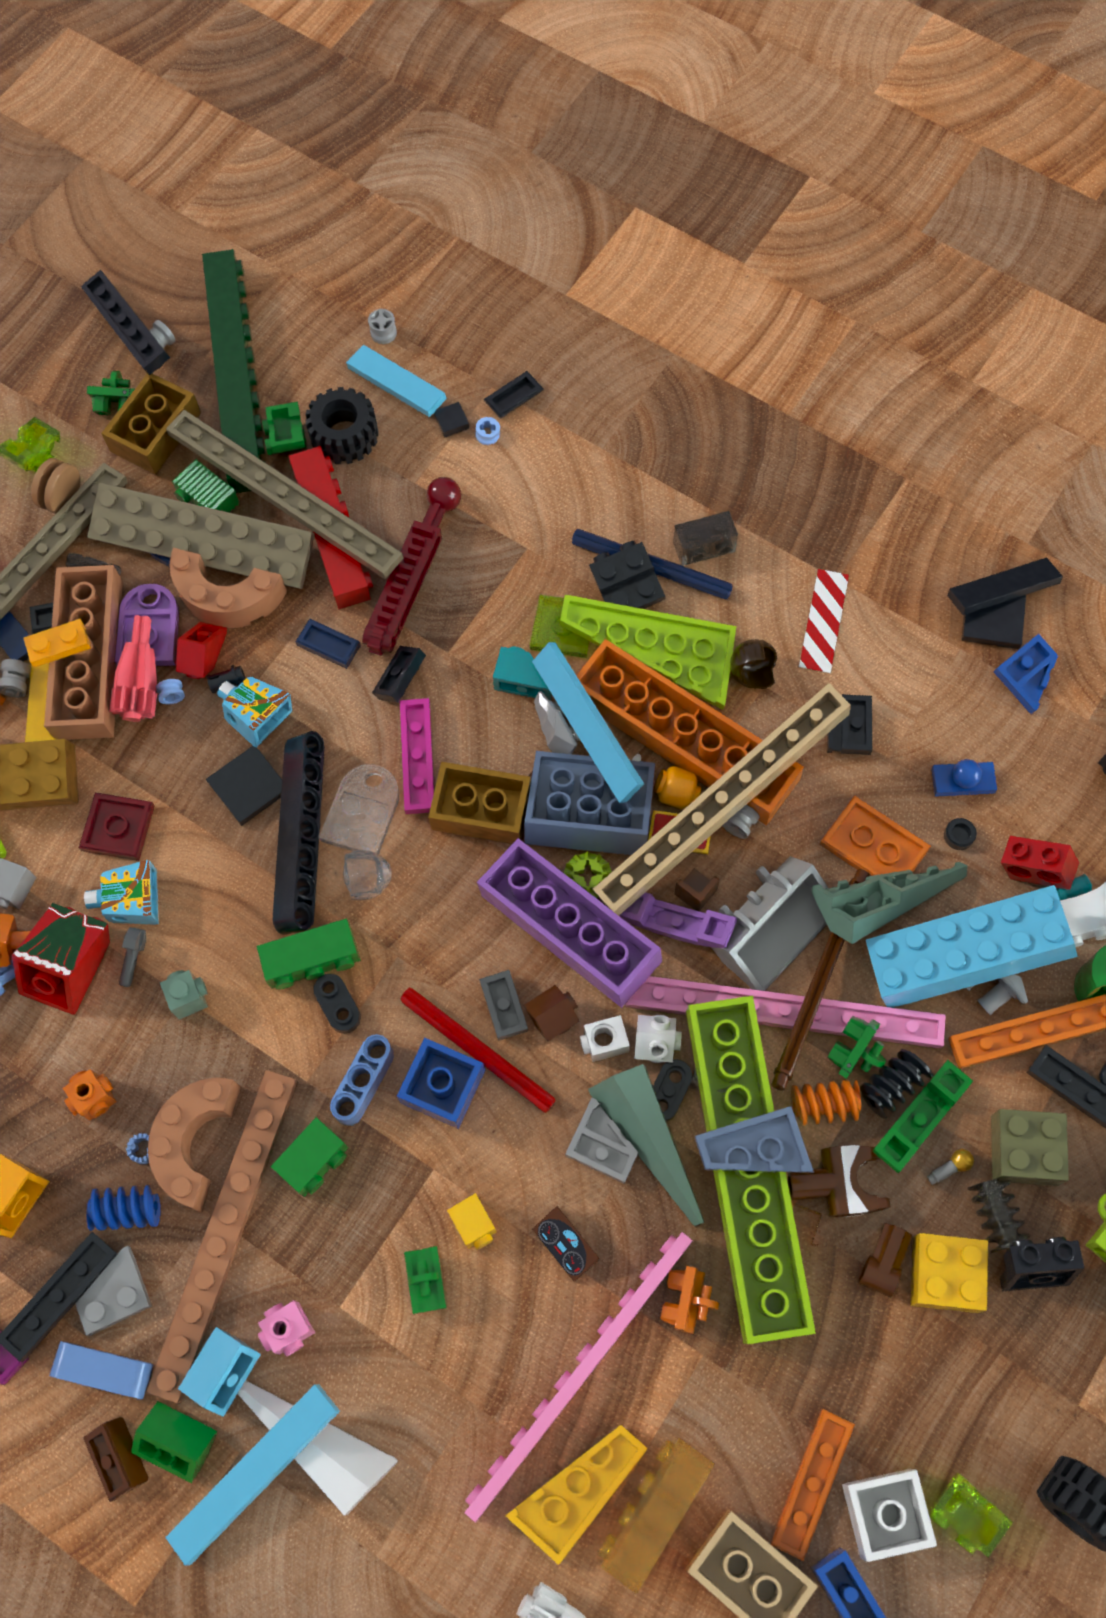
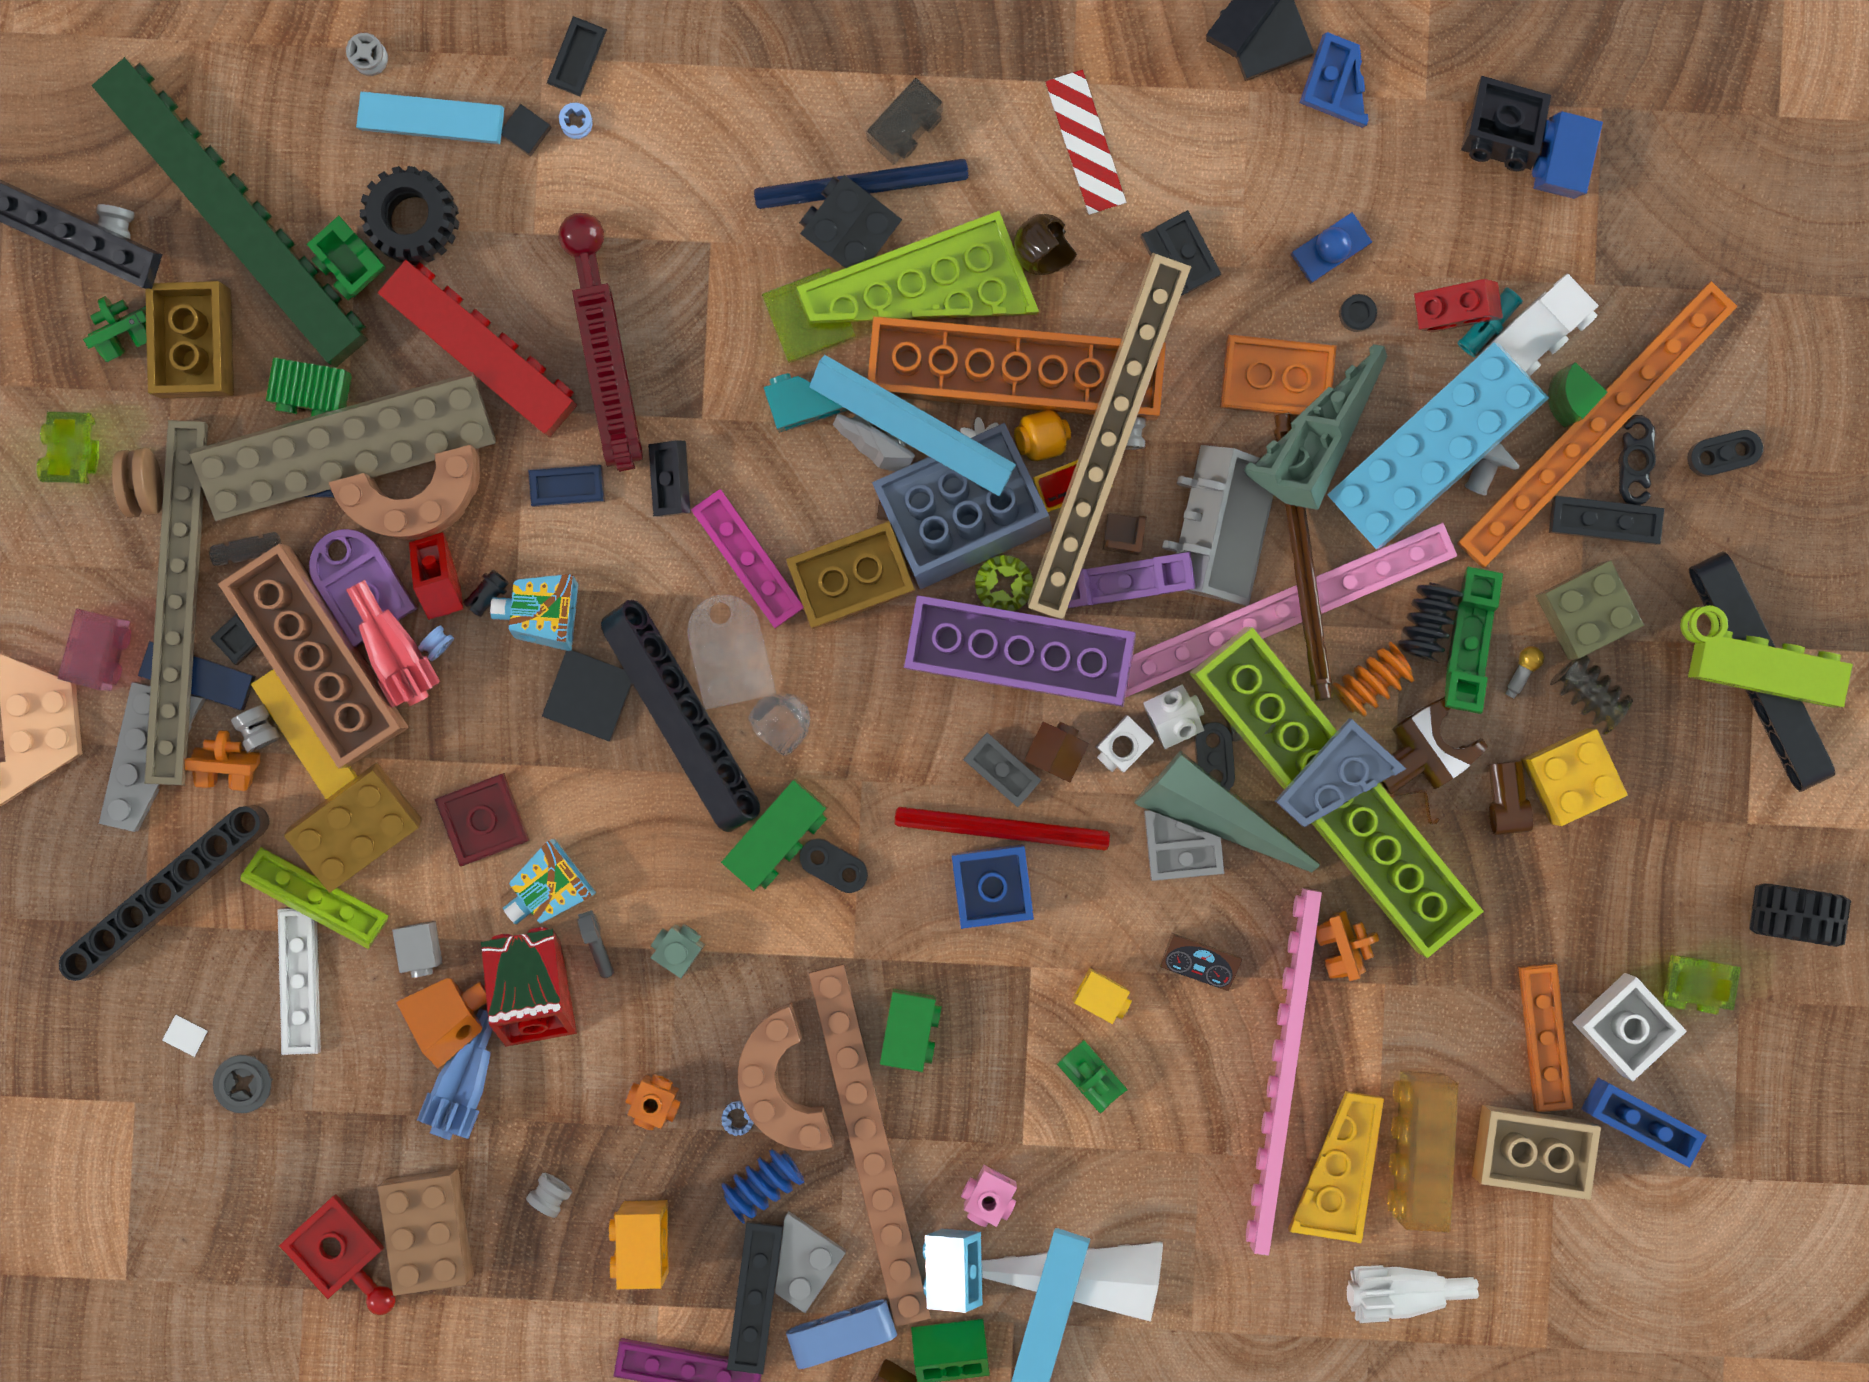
camera: 30 degrees left, 20 degrees up
light orange plate [23,619,91,668] -> none
dark tan plate [166,410,403,579] -> none
medium blue beam [330,1034,394,1126] -> none
green hips [827,1016,886,1079] -> none
black plate [999,1237,1085,1292] -> none

